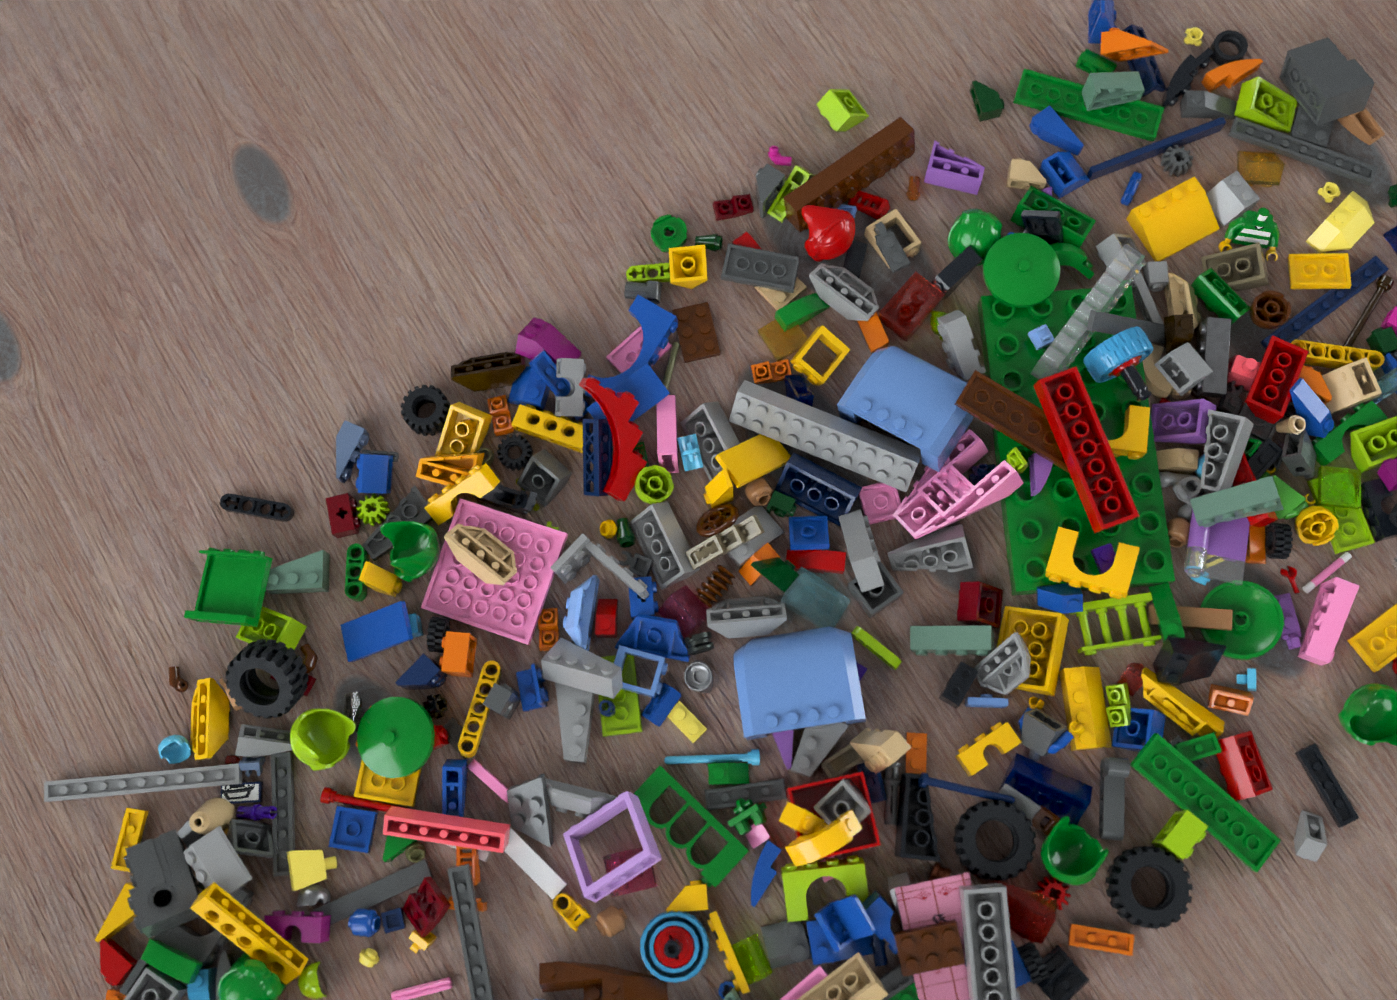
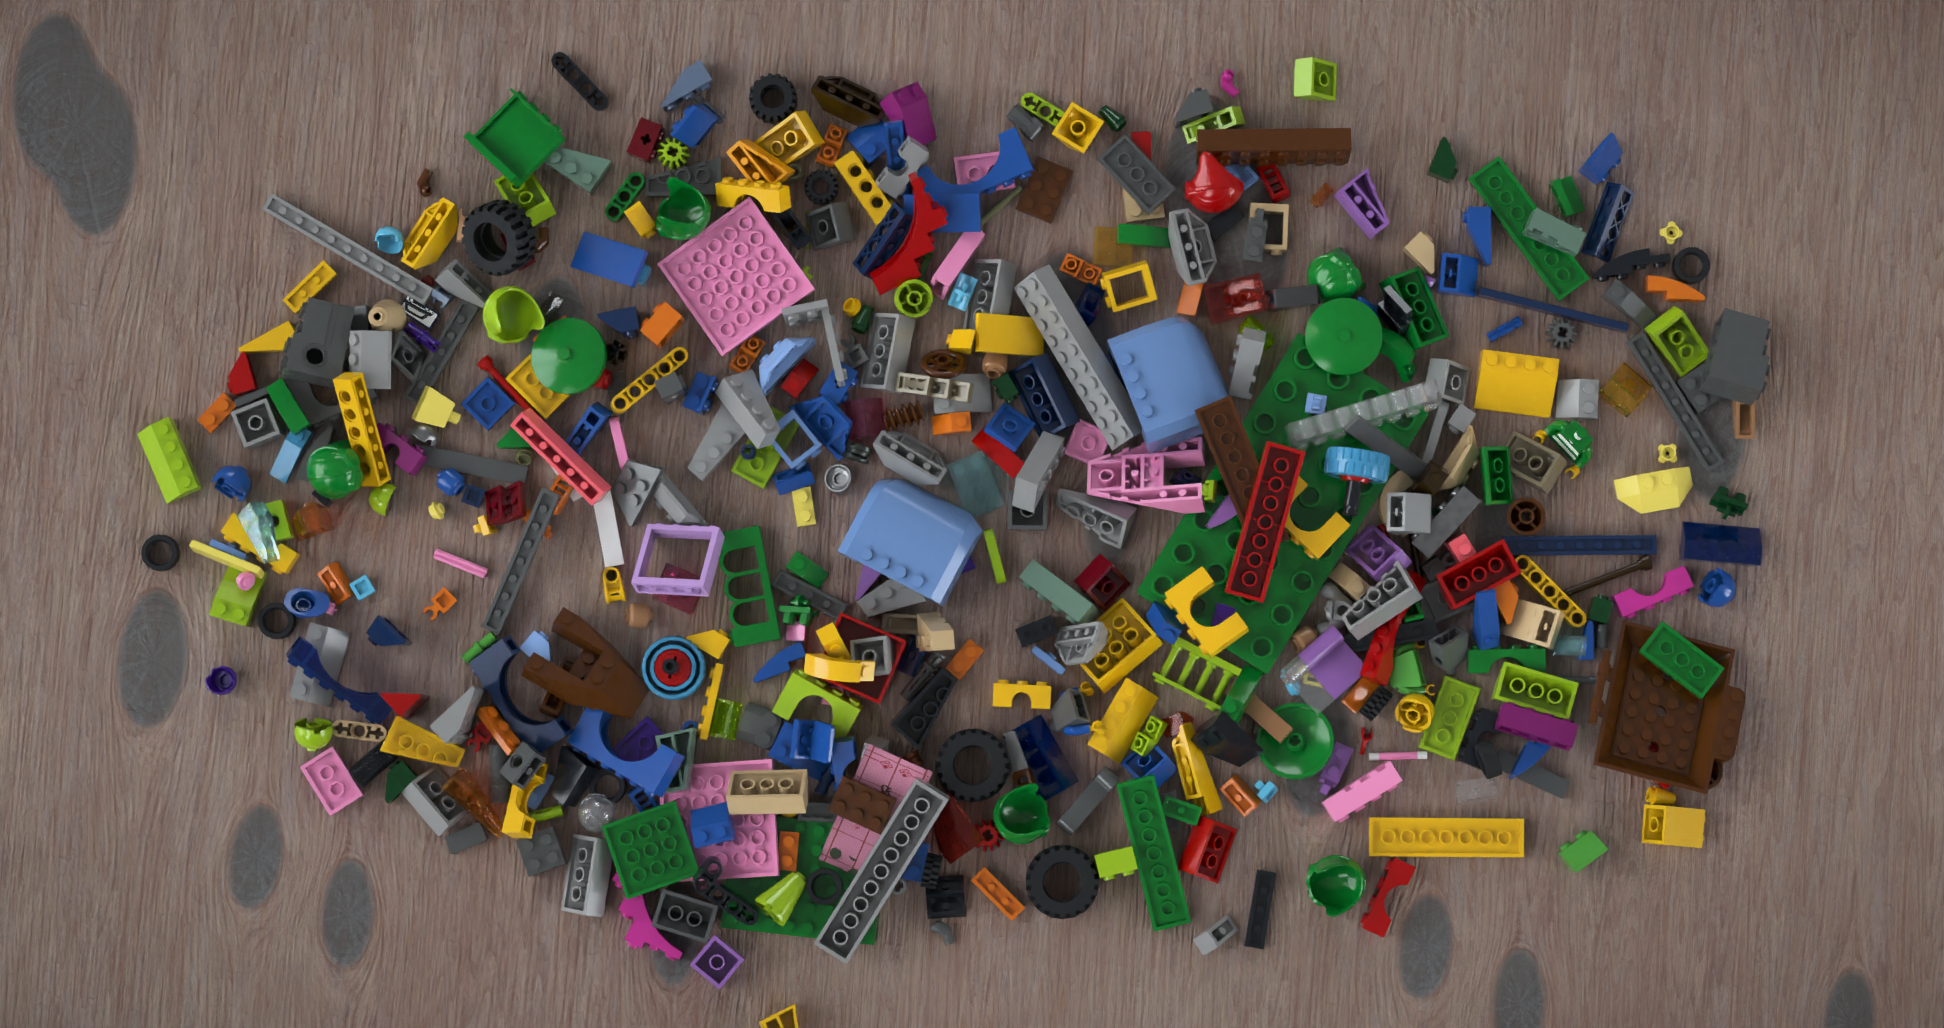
camera: 30 degrees right, 10 degrees up
black tyre [427,617,451,653] -> none
tan wedge [444,524,517,585] -> none
green plate [651,215,687,252] -> none
medium azure piece [664,749,760,766] -> none
dark red slope [712,194,754,221] -> none
dark green slope [751,557,799,593] -> none
dark blue bar [919,772,1015,804] -> none
orange slope [1100,28,1168,62] -> none
sand green wedge [1190,476,1284,527] -> none
tan cone [1276,415,1306,434] -> none
yellow tile [1287,253,1352,289] -> none
clear neon green plate [1318,466,1361,509] -> none

